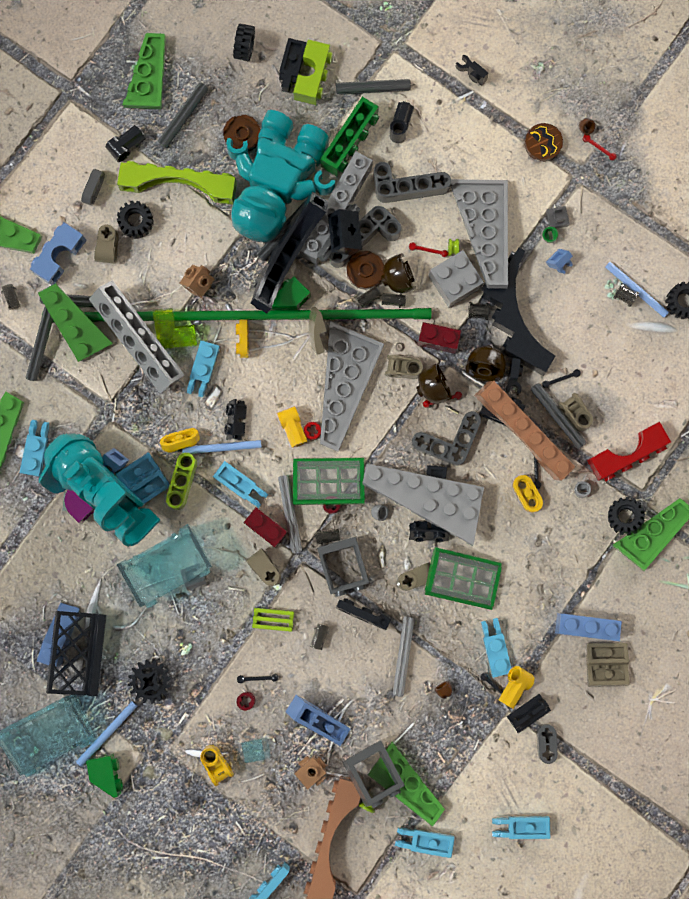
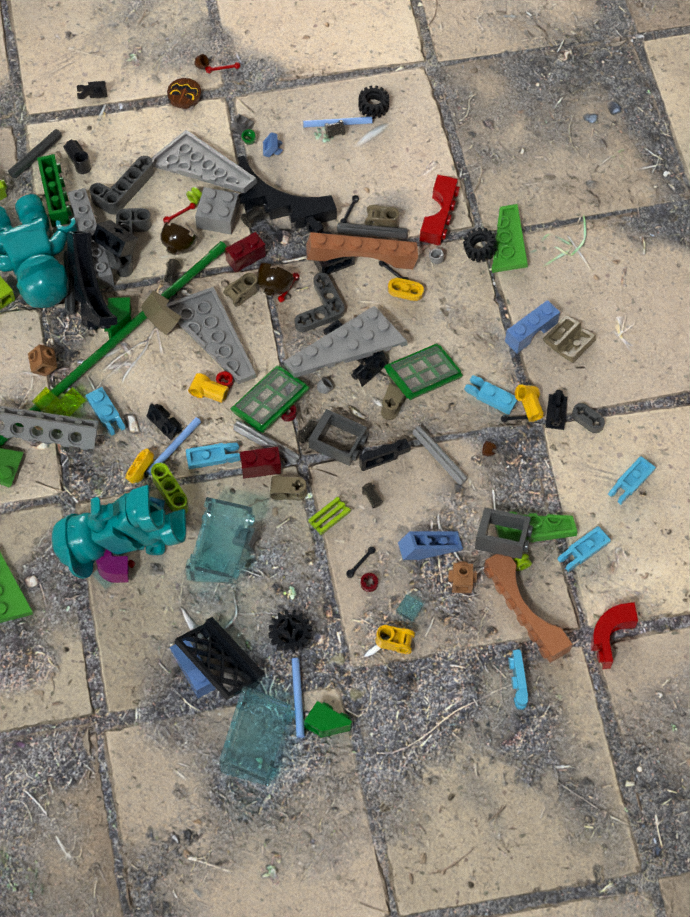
camera: 50 degrees left, 20 degrees down
medium azure hinge [19,420,49,477] -> none
yellow plate [236,319,249,358] -> none
reddish brown tile [346,251,384,290] -> none
clear smoke pin [382,293,406,308] -> none
dark brown cylinder [465,345,506,382] -> none

